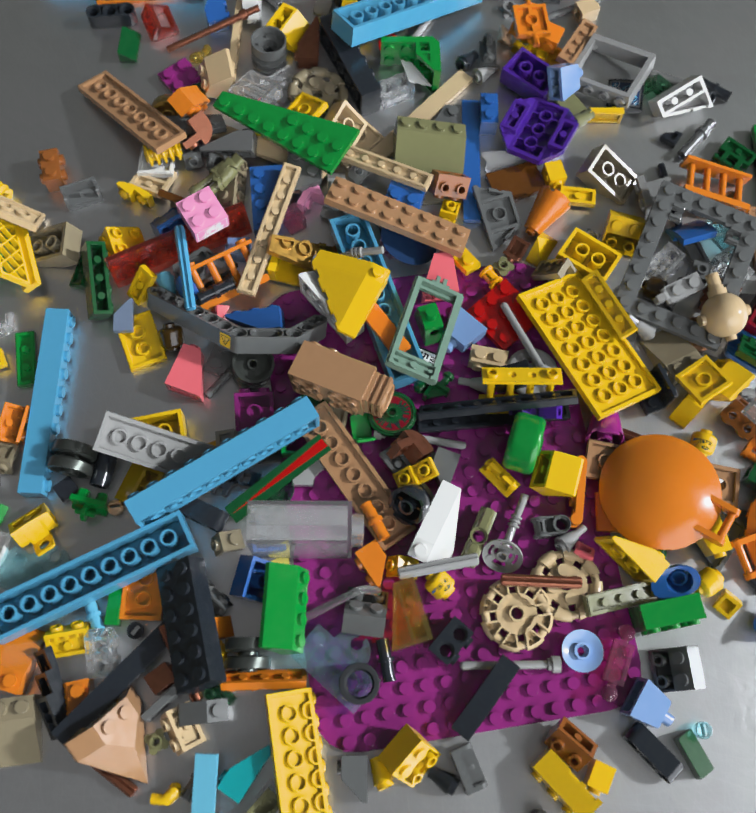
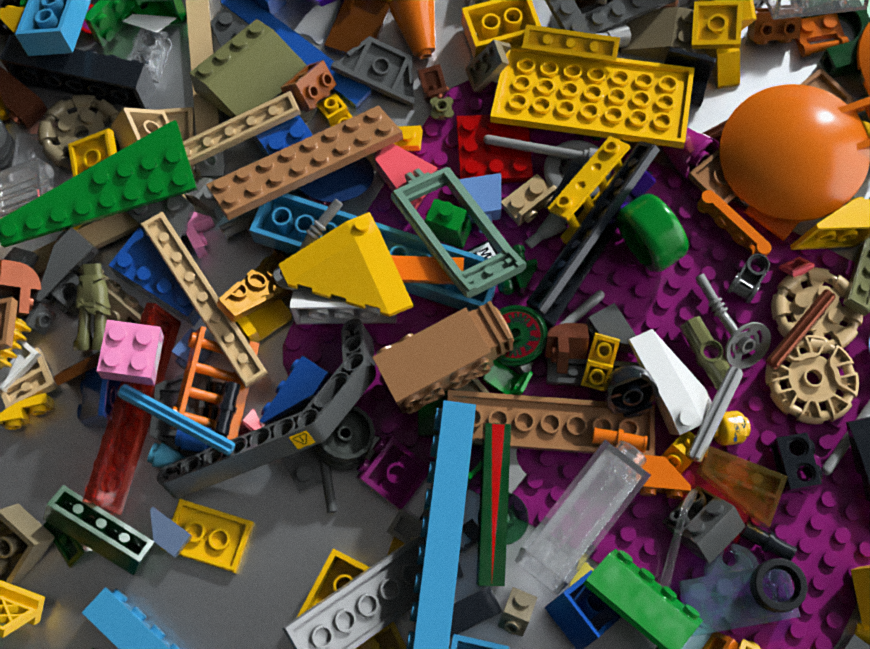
camera: 45 degrees left, 0 degrees up
yellow bracket [98,227,149,270] -> none
yellow slope [126,265,158,306] -> none
dark brown head [158,322,185,351] -> none
coral slope [164,343,204,403] -> none
clear pink panel [282,203,307,235] -> none
light orange bush [479,265,503,290] -> none
yellow hinge [479,457,520,498] -> none
yellow slope [525,233,558,267] -> none
yellow slope [529,450,584,497] -> none
light grey cone [554,524,587,553] -> none
yellow head [689,429,717,457] -> none

